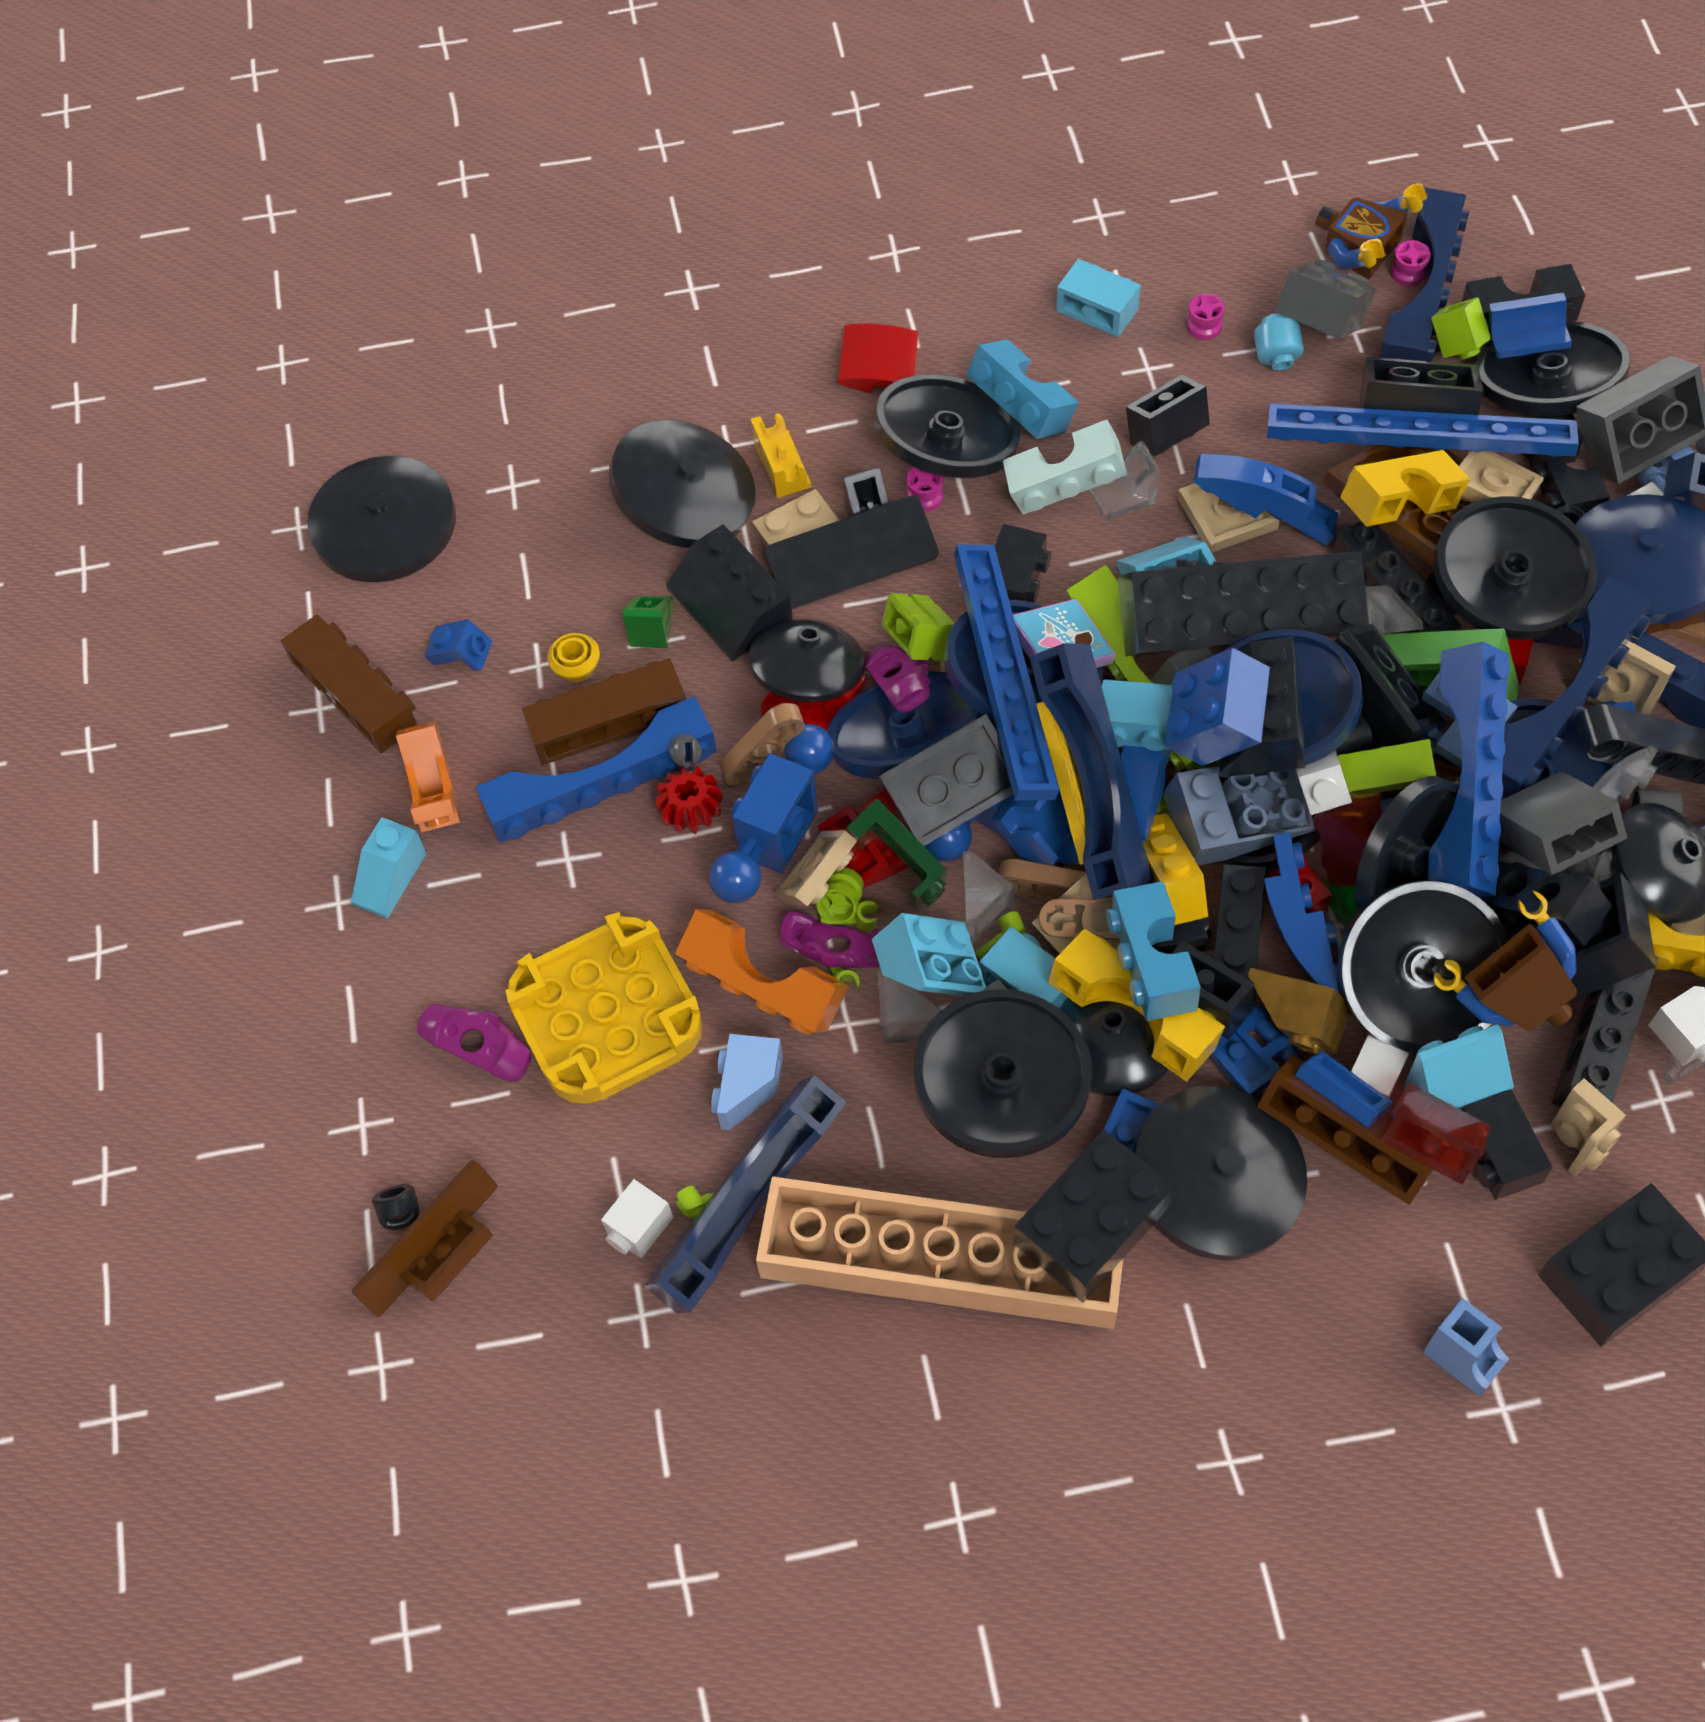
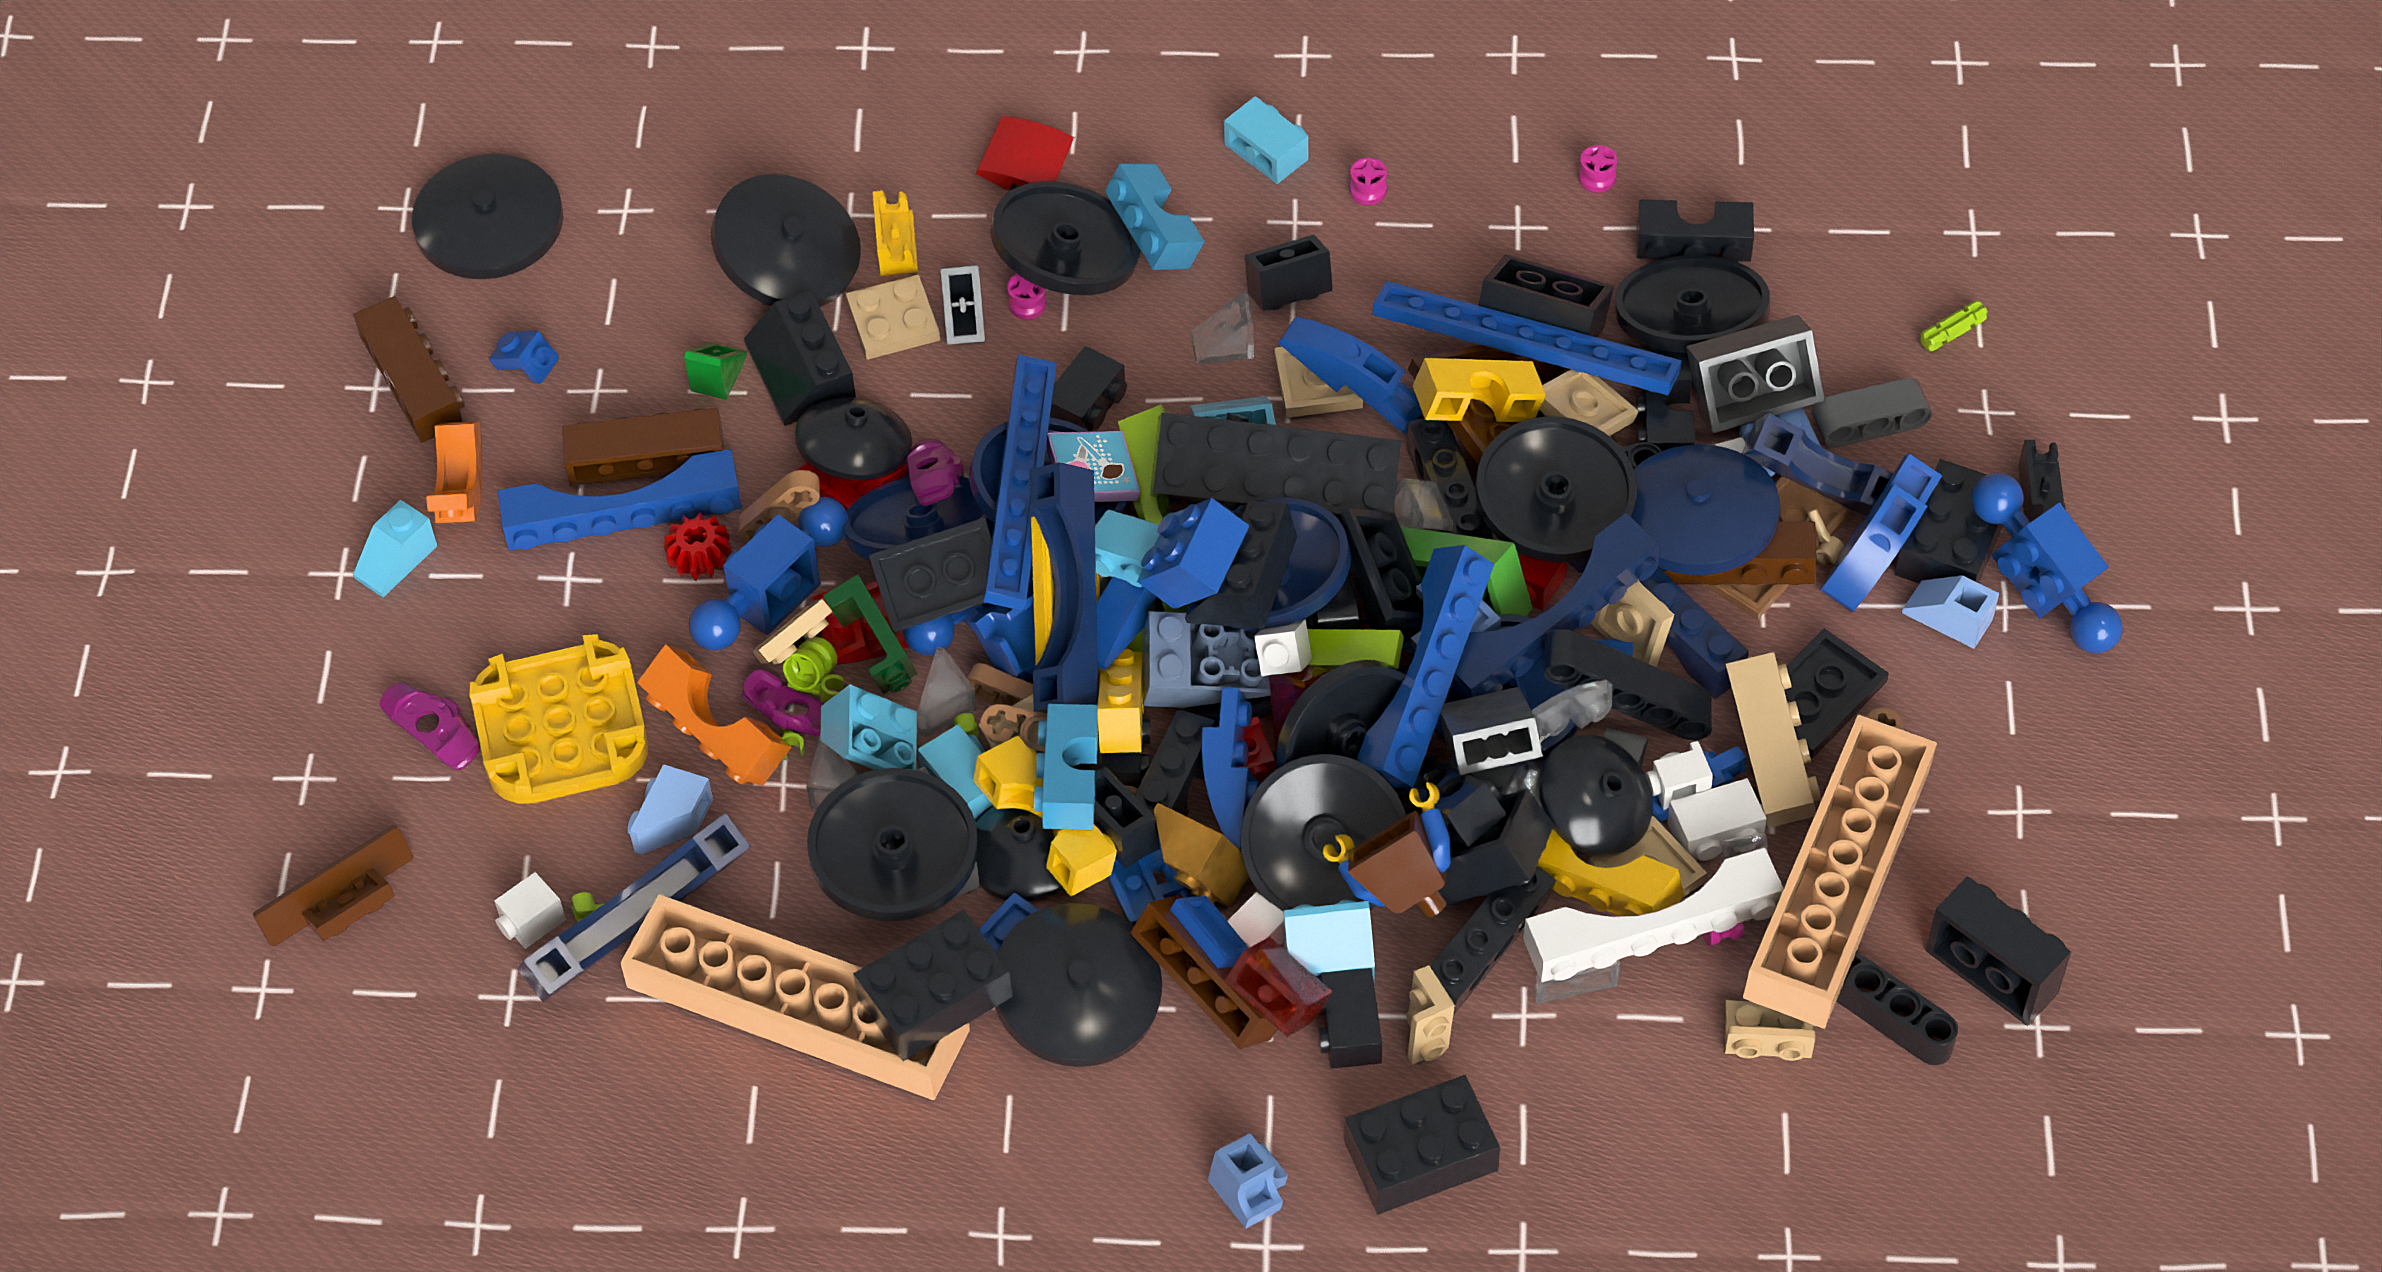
camera: 10 degrees right, 5 degrees down
black tile [372,1184,420,1230] -> none
yellow cone [547,633,600,683] -> none
dark grey hinge [668,734,702,767] -> none
black piece [765,495,939,609] -> none
lime brick [882,593,955,661] -> none
light aqua arch [1003,419,1127,515] -> none
medium azure head [1254,313,1304,371] -> none
dark grey brick [1275,259,1377,339] -> none
torso [1315,183,1427,280] -> none
dark blue arch [1380,187,1470,362] -> none
lime brick [1431,297,1491,360] -> none
blue panel [1489,293,1571,358] -> none

